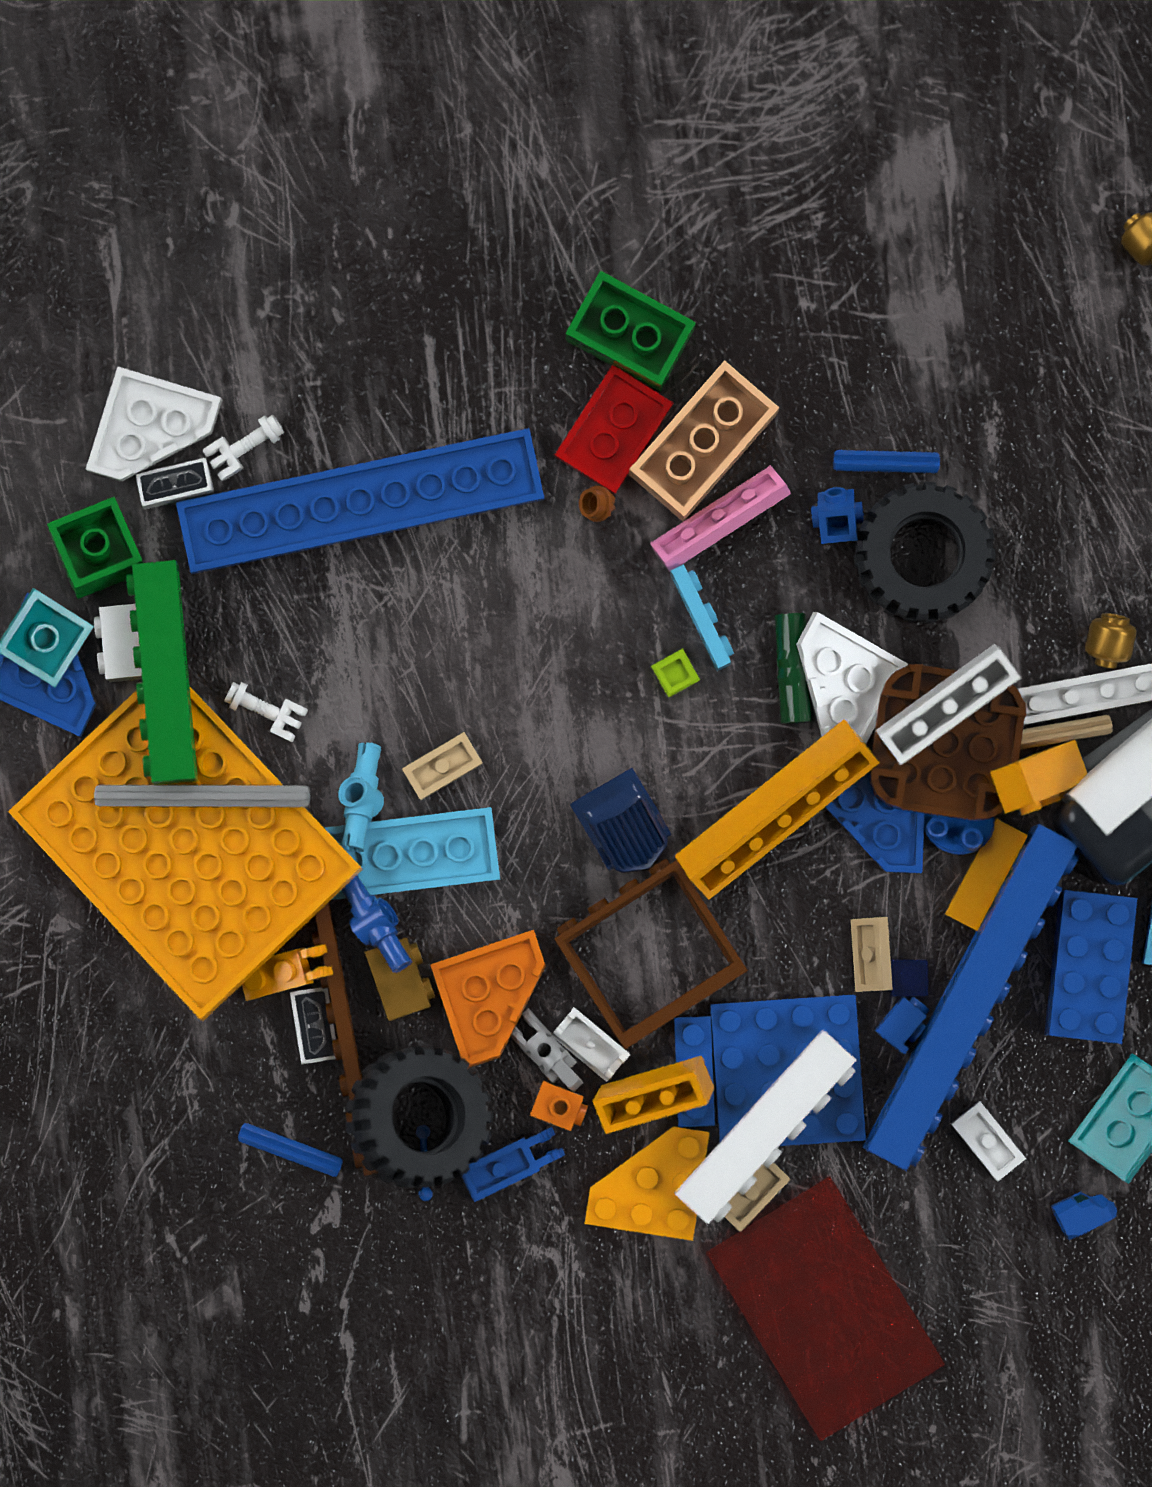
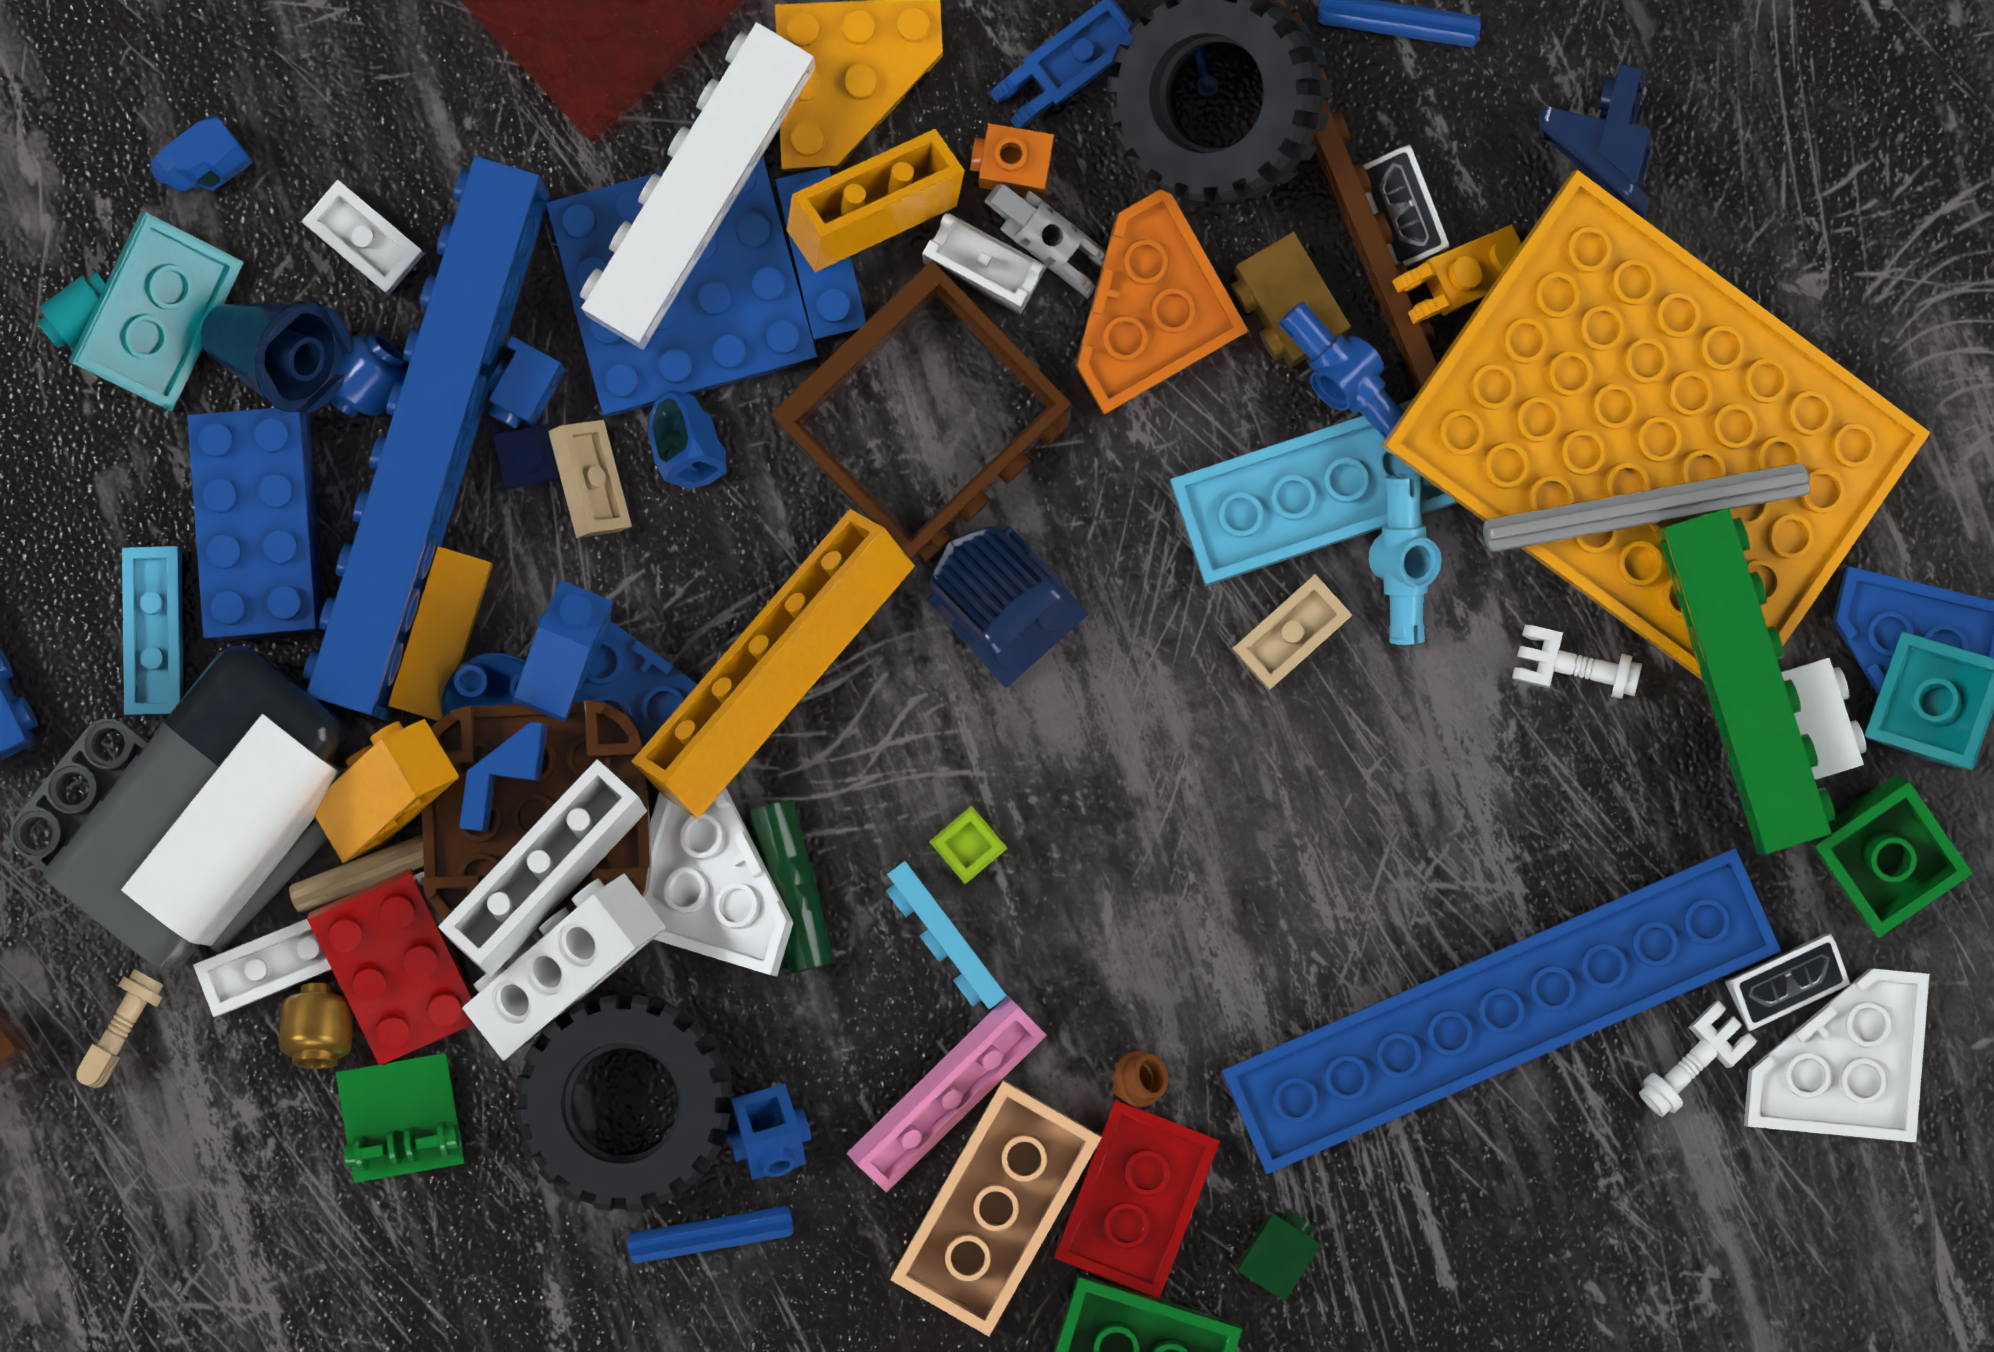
camera: 170 degrees right, 0 degrees up
tan plate [724,1162,791,1232] -> none
none -> dark blue cone [201,301,351,413]
none -> red plate [307,868,474,1066]
none -> blue head [331,333,407,417]
none -> green hinge [335,1053,465,1183]
none -> blue slope [459,722,548,833]
none -> white brick [462,873,666,1061]
none -> blue slope [513,580,613,723]
none -> blue rock [648,390,727,489]
none -> dark green brick [1234,1208,1321,1301]
none -> dark blue piece [1538,64,1653,218]

